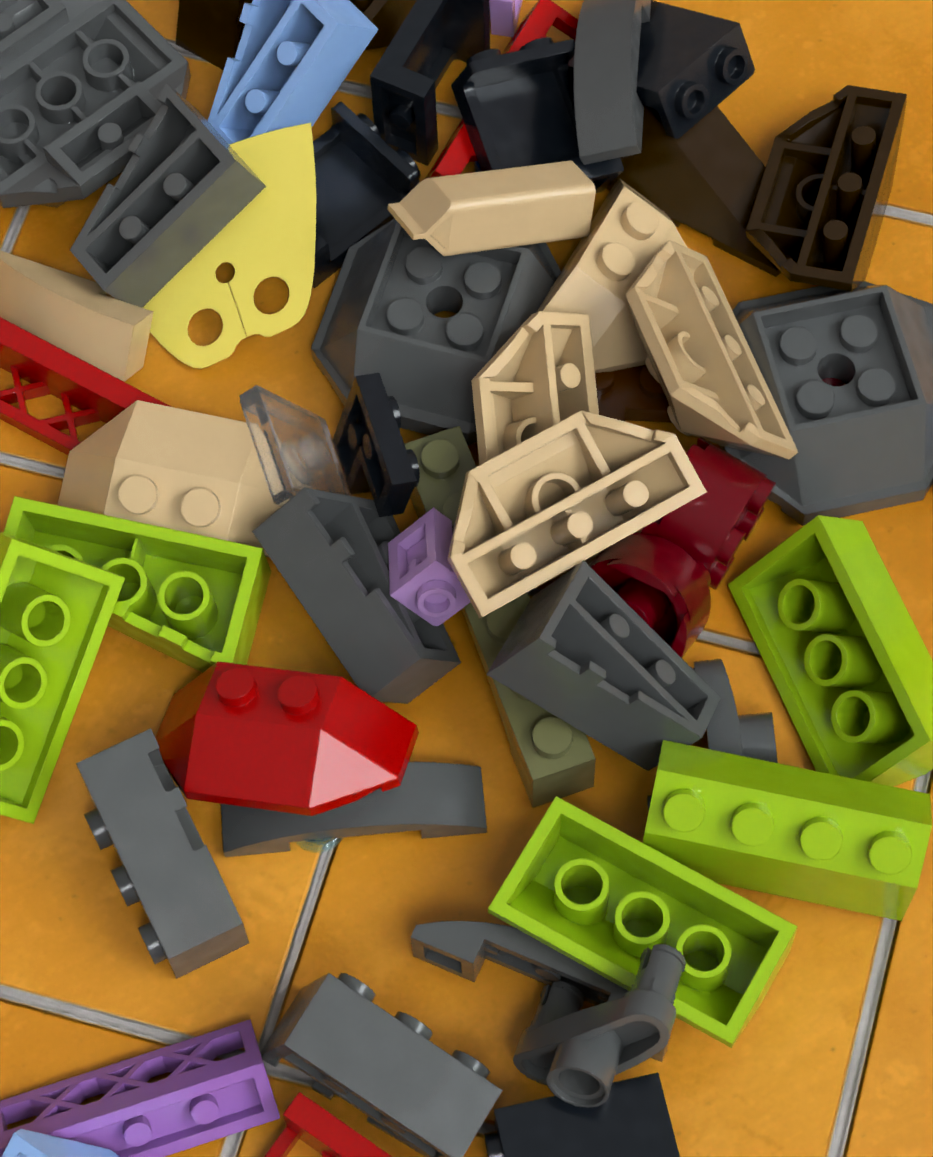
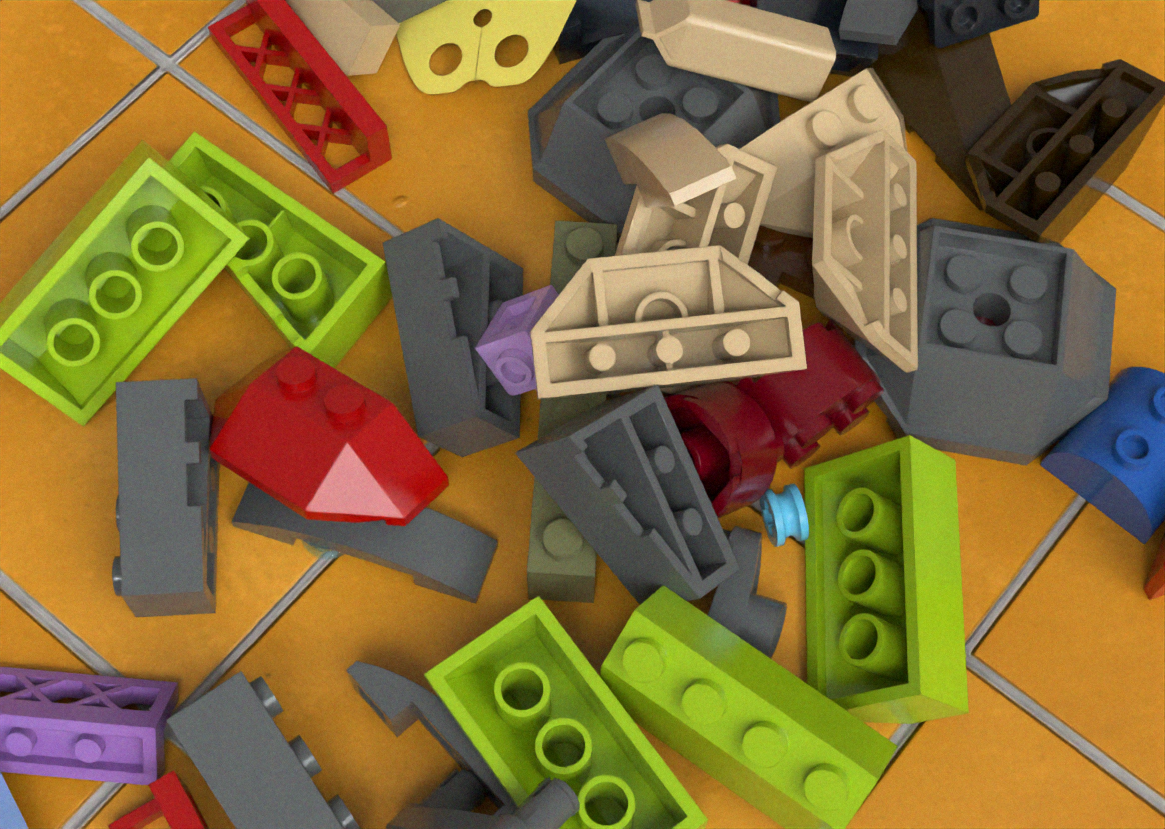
camera: 20 degrees right, 0 degrees up
tan wedge [58,400,303,558] -> none
clear plate [239,385,352,507] -> none
black plate [332,373,420,517] -> none
none -> tan slope [605,113,737,208]
none -> medium azure bush [760,483,809,547]

